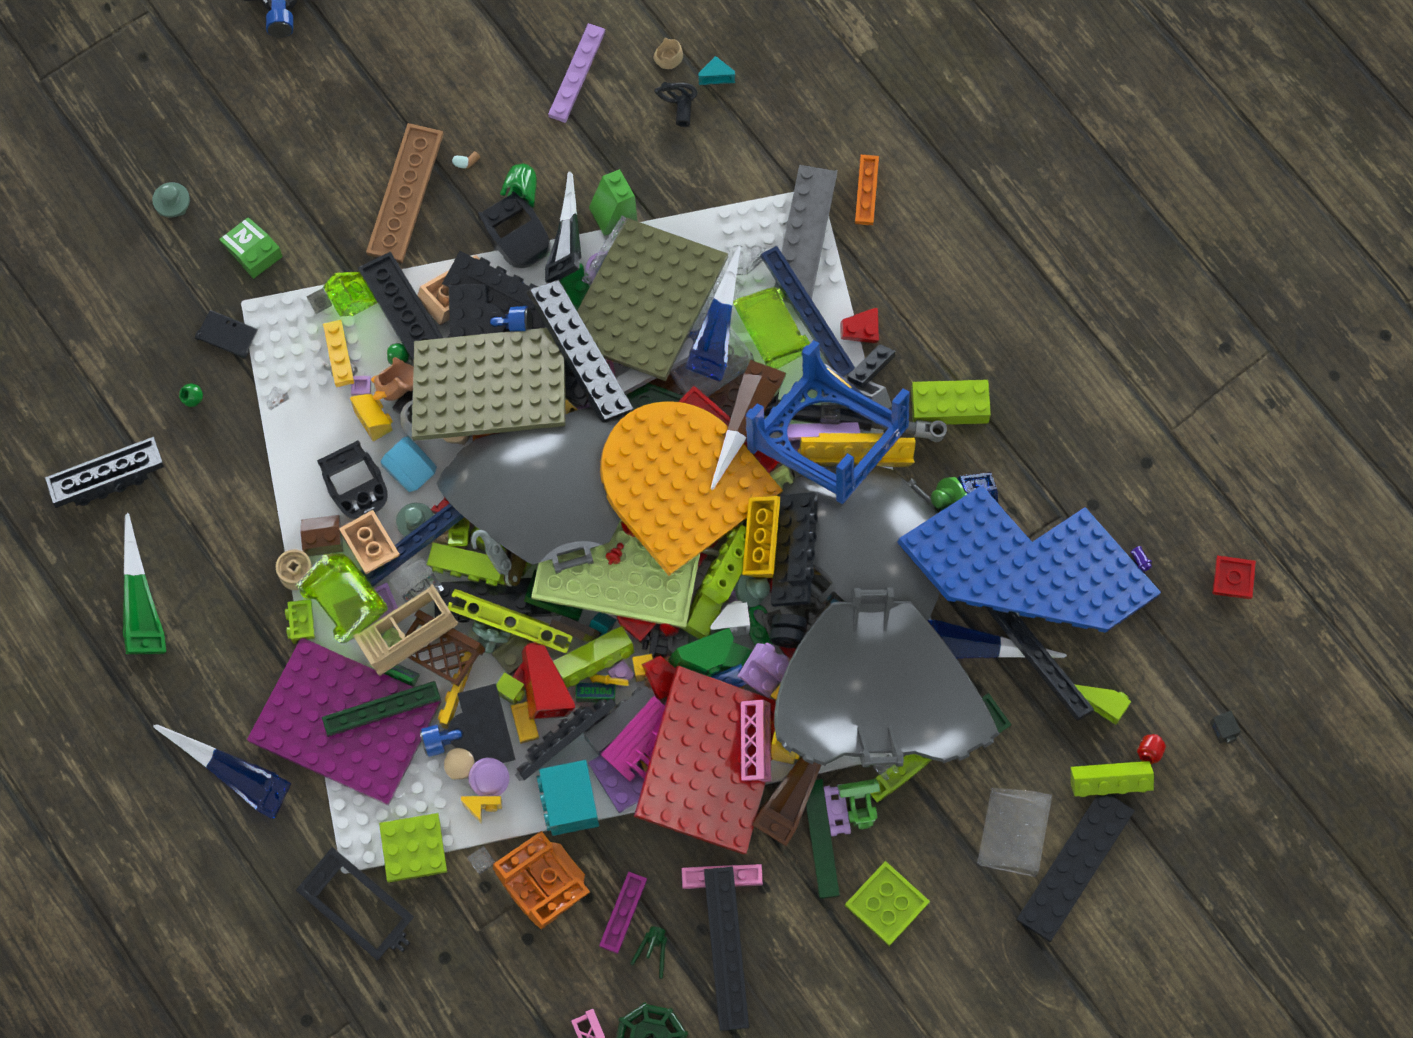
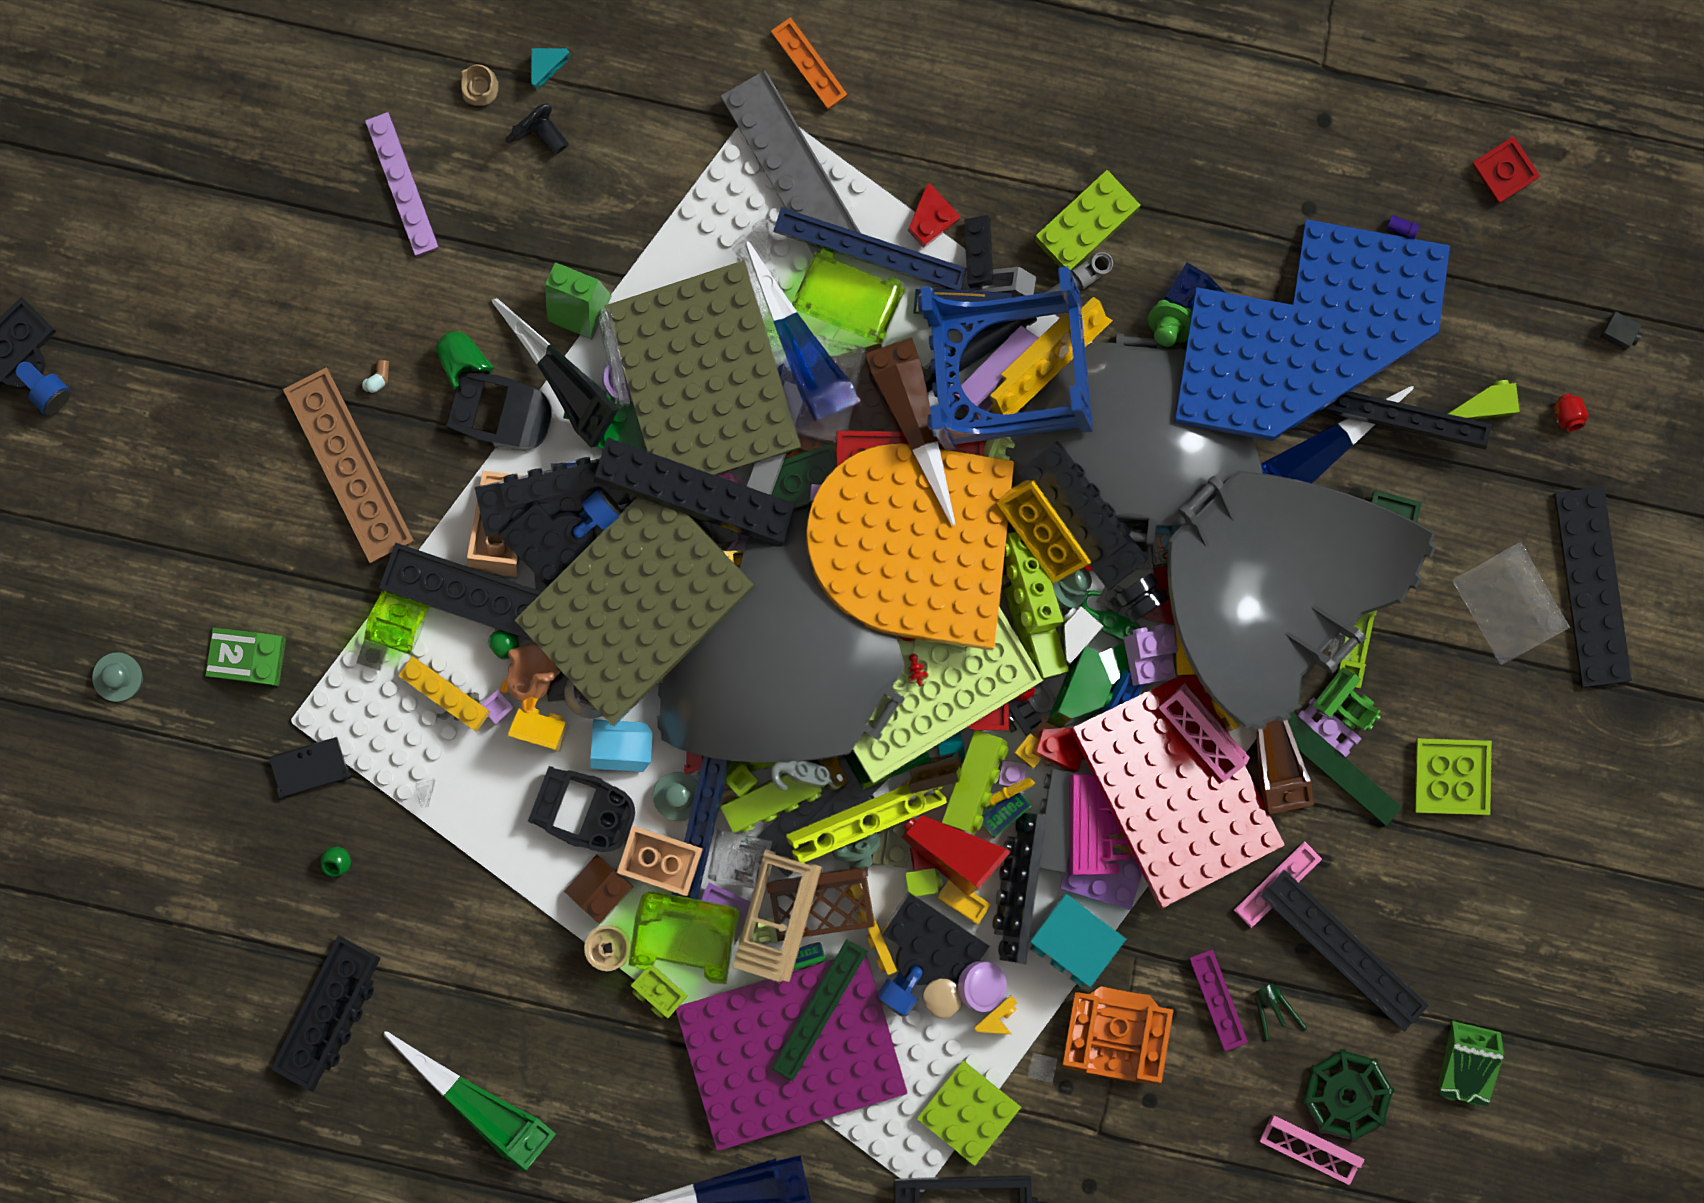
camera: 40 degrees left, 15 degrees up
clear smoke plate [820,404,840,424] -> none
lime brick [1071,761,1154,797] -> none

